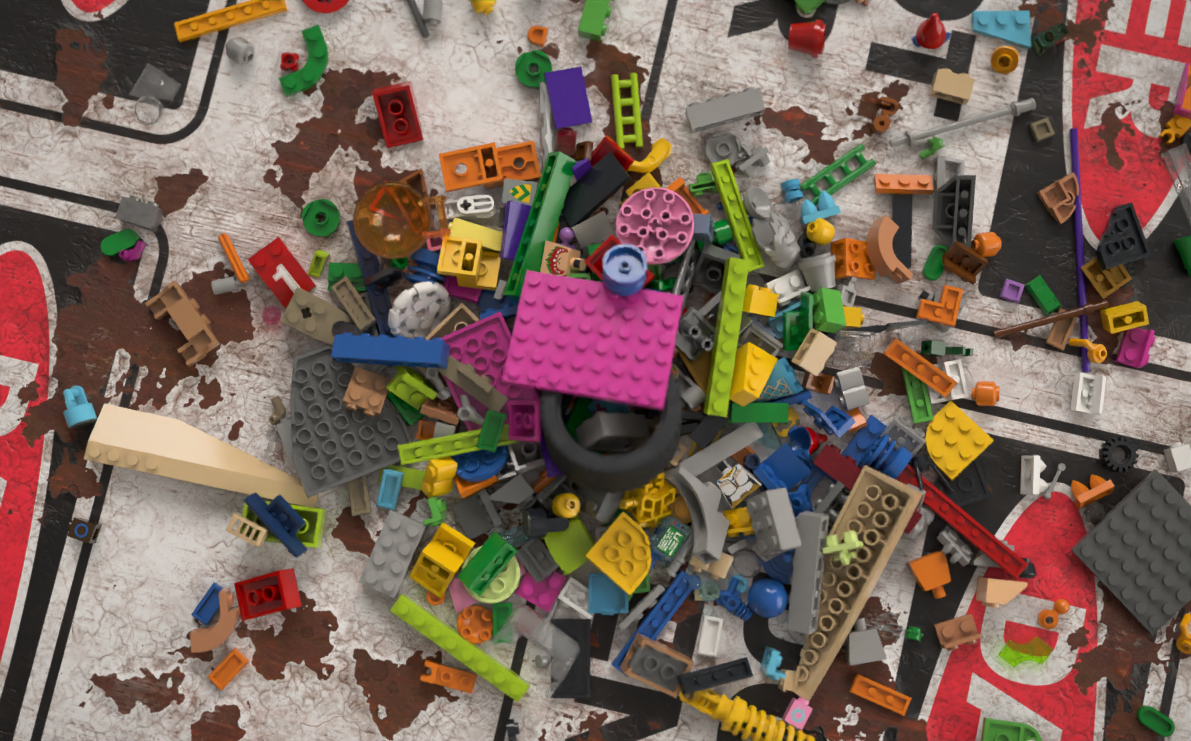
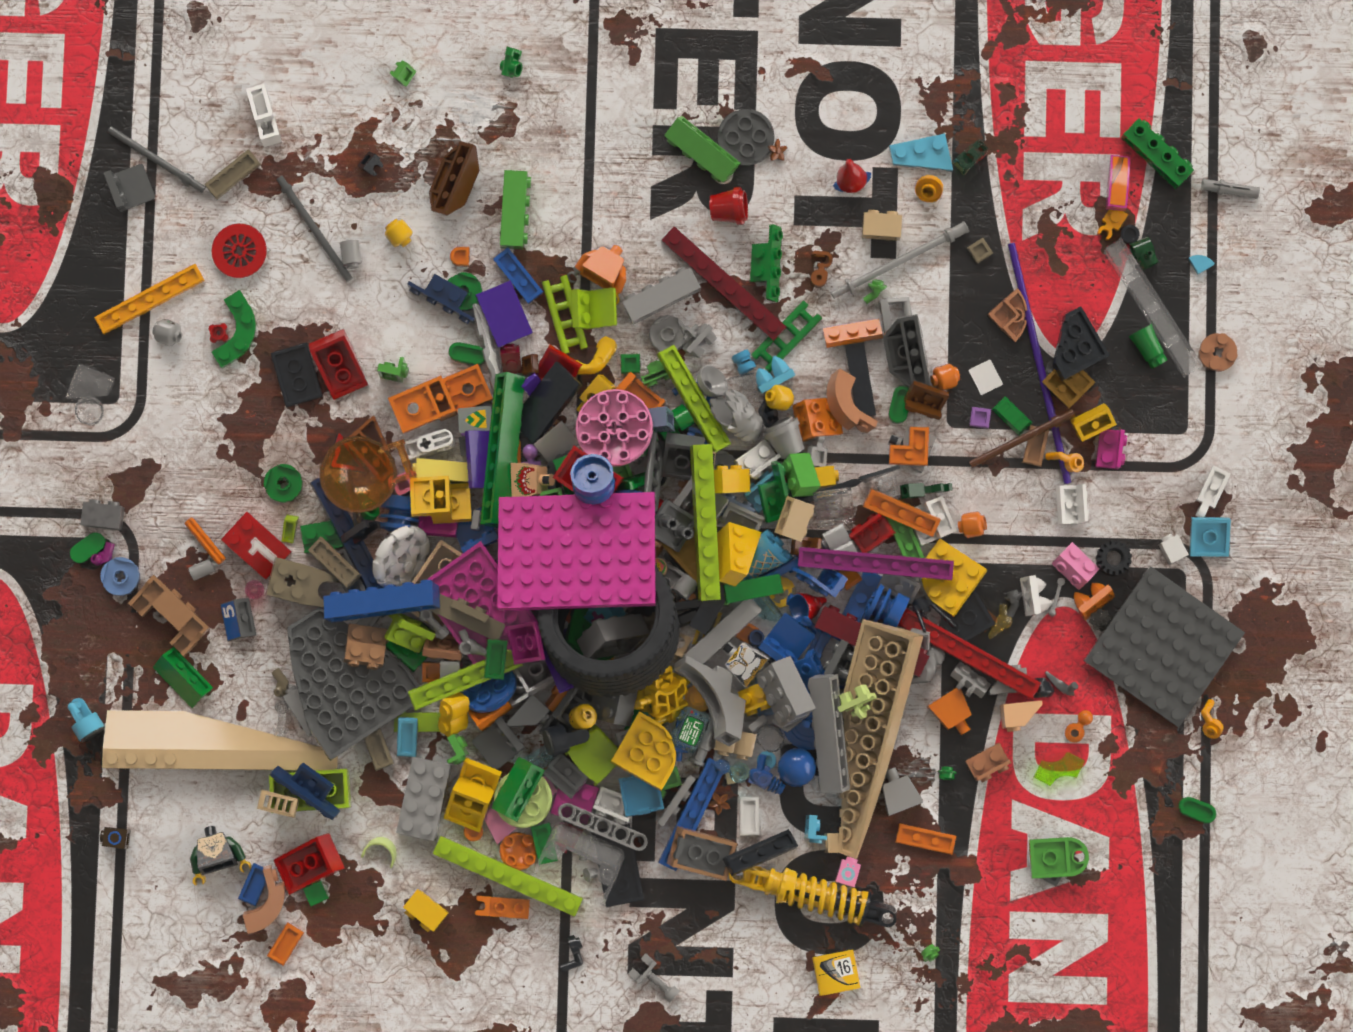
camera: 10 degrees left, 0 degrees up
none -> medium blue plate [100,557,140,596]
none -> green panel [153,647,213,708]
none -> torso [190,826,251,885]
none -> panel [220,598,256,641]
none -> black tile [270,342,323,408]
none -> green tile [303,881,329,906]
none -> yellowish green helmet [361,837,397,868]
none -> bright green bracket [377,357,409,383]
none -> yellow brick [403,889,449,932]
none -> dark blue bracket [407,274,475,324]
none -> green tile [449,342,485,365]
none -> blue plate [493,248,543,304]
none -> light grey beam [558,803,648,851]
none -> orange torso [567,245,626,305]
none -> lime bracket [571,287,617,330]
none -> green tile [621,354,640,374]
none -> dark red plate [661,226,787,342]
none -> dark orange plant [708,793,731,815]
none -> green bracket [750,224,783,302]
none -> magenta plate [798,547,954,580]
none -> red bracket [849,513,896,553]
none -> white sticker [969,360,1003,395]
none -> clear yellow animal [988,604,1013,639]
none -> dark grey plate [1004,589,1023,617]
none -> dark grey bar [1045,671,1078,696]
none -> bright pink bracket [1052,542,1100,590]

